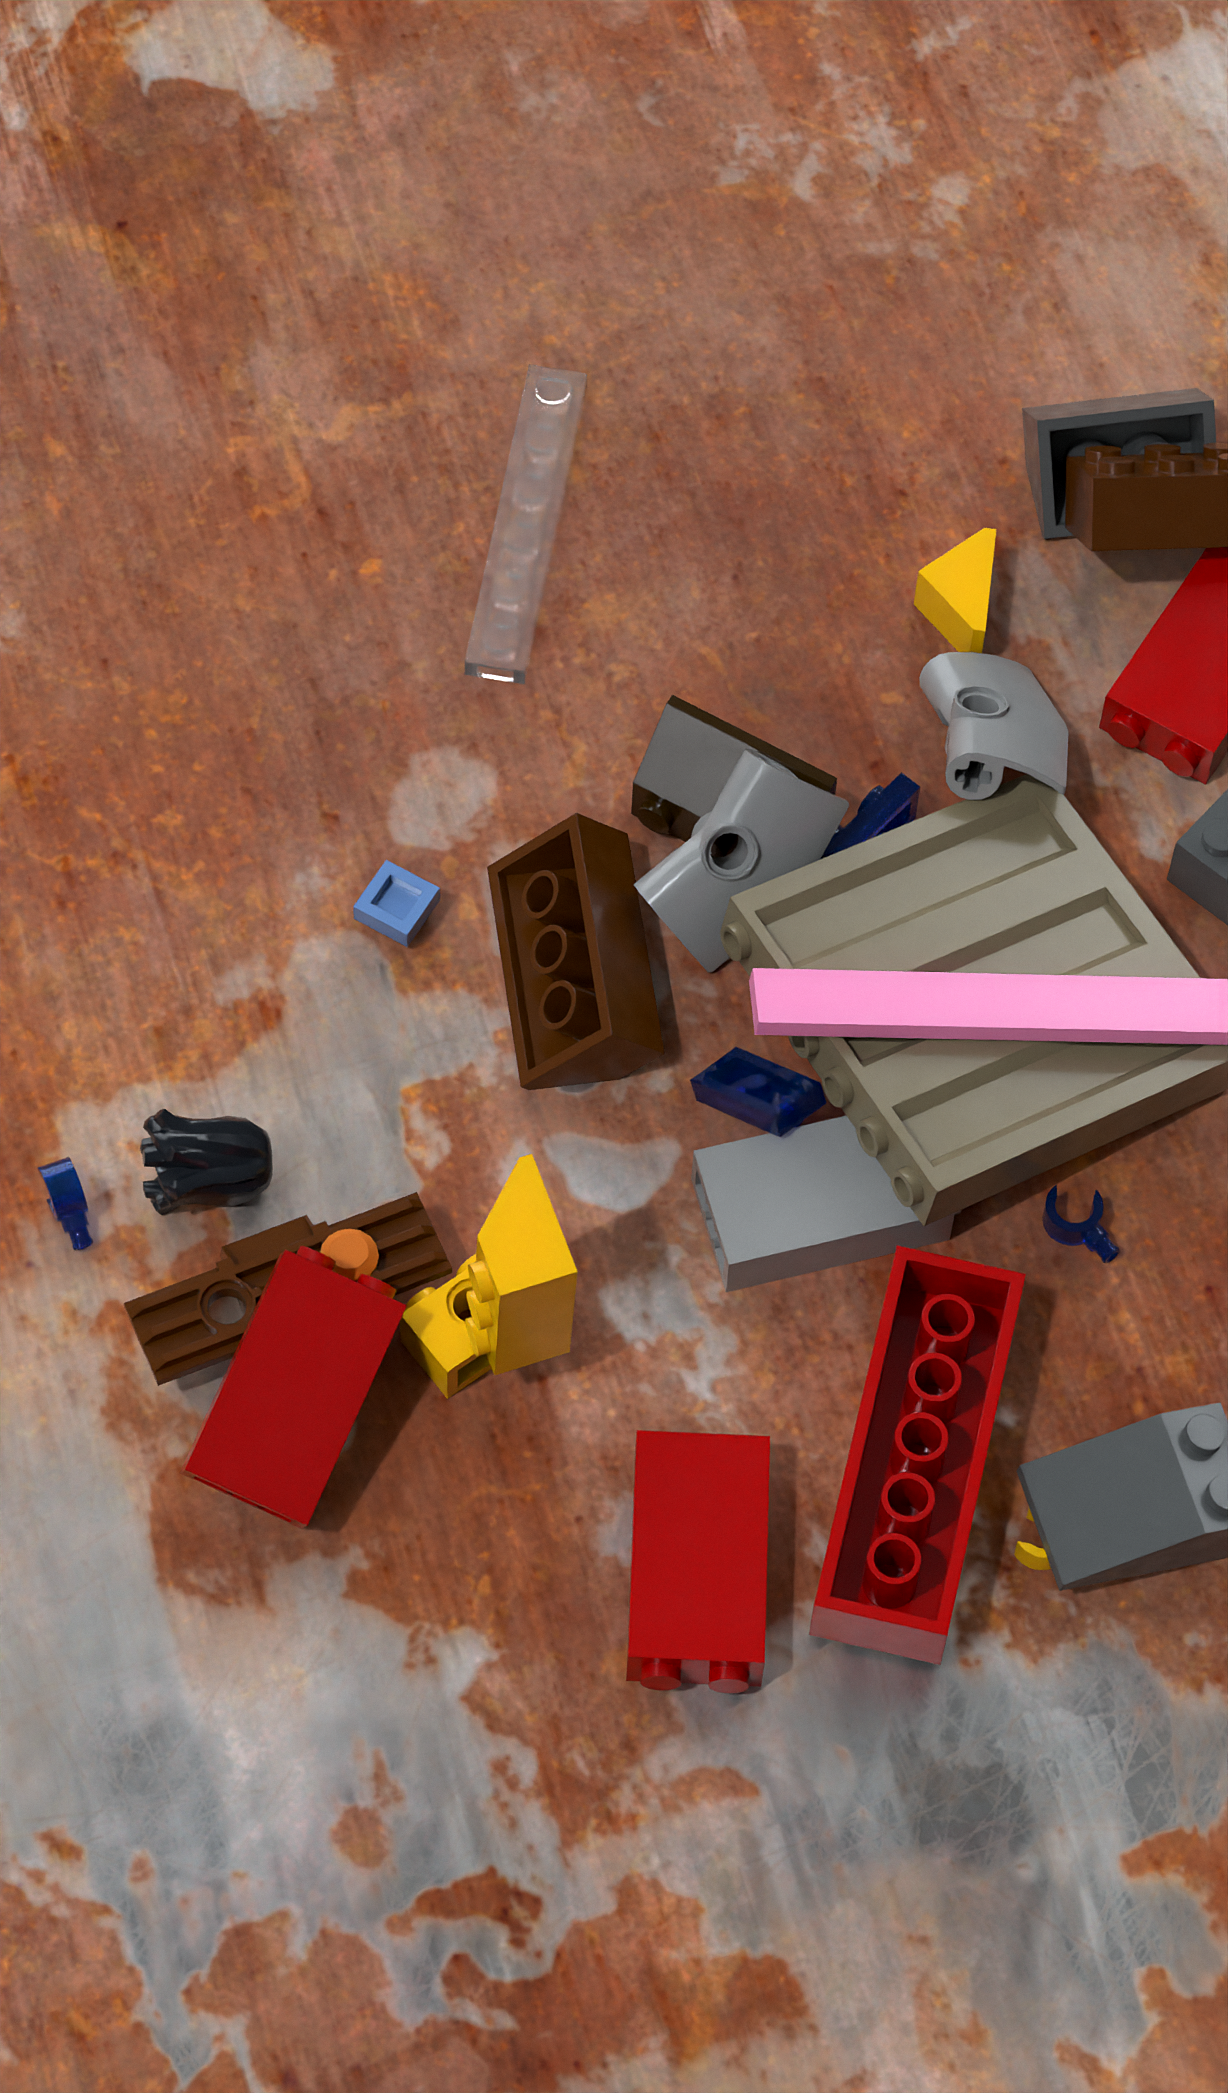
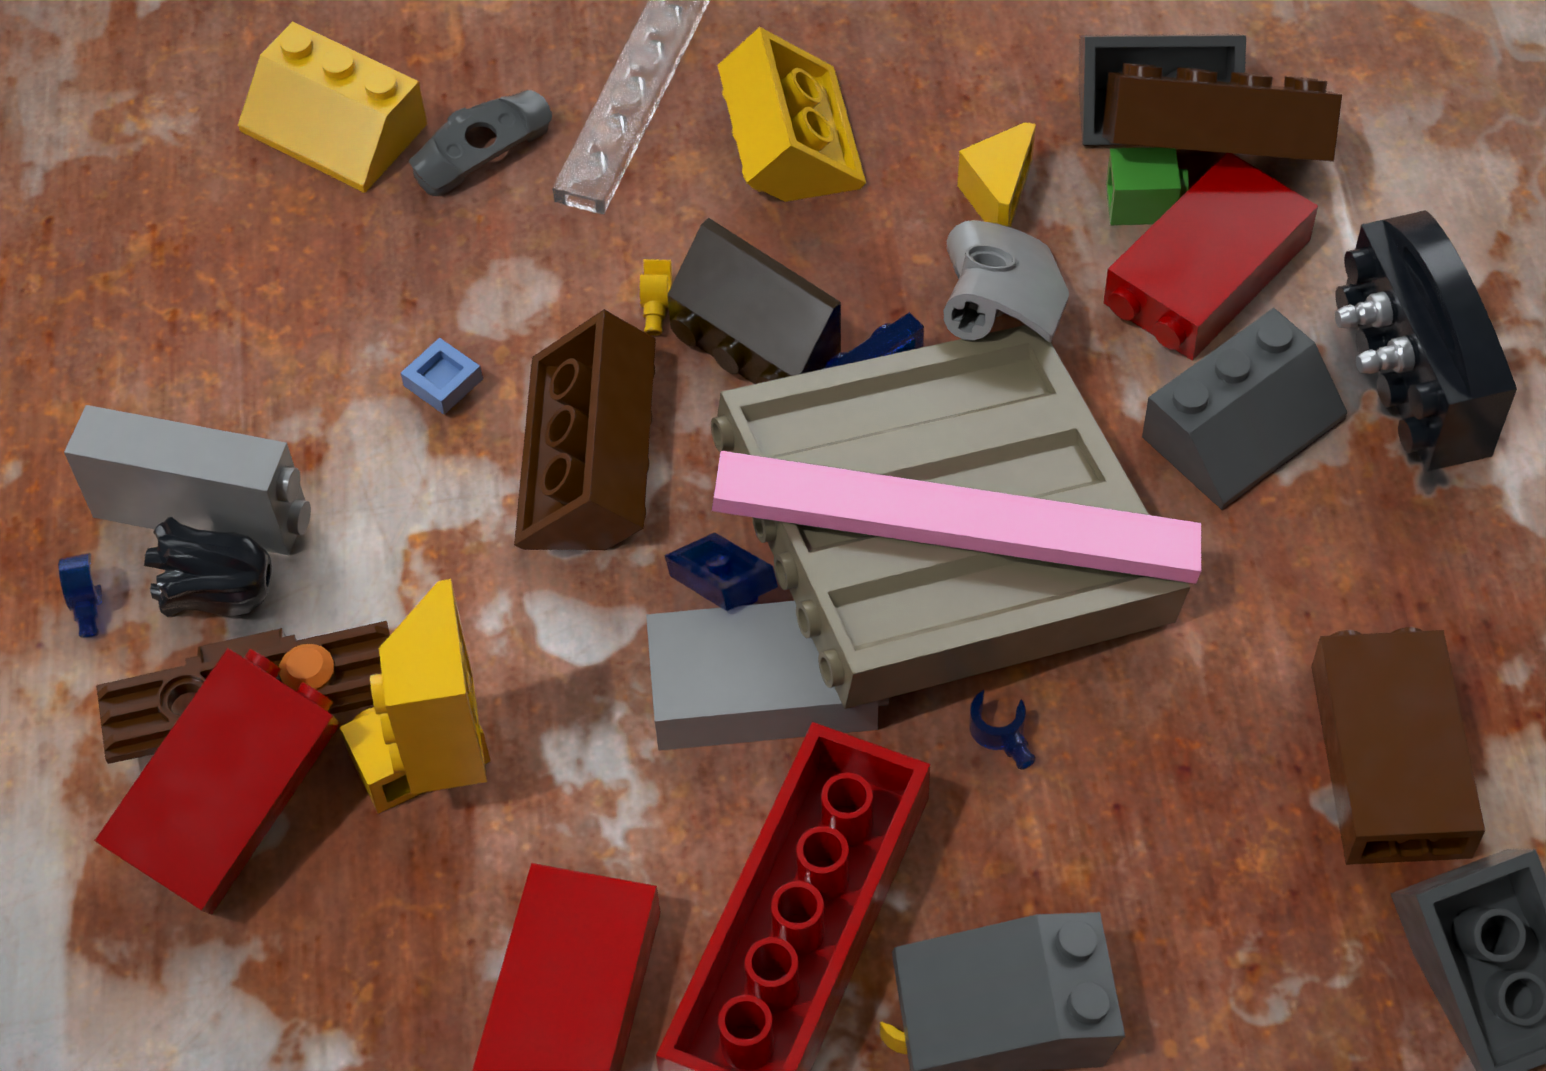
camera: 15 degrees right, 5 degrees down
light grey panel [634,748,849,972] -> none
none -> light grey brick [64,405,311,556]
none -> yellow slope [238,21,427,193]
none -> dark grey piece [409,90,552,196]
none -> yellow piece [640,259,672,336]
none -> yellow slope [717,27,866,202]
none -> bright green brick [1106,147,1189,226]

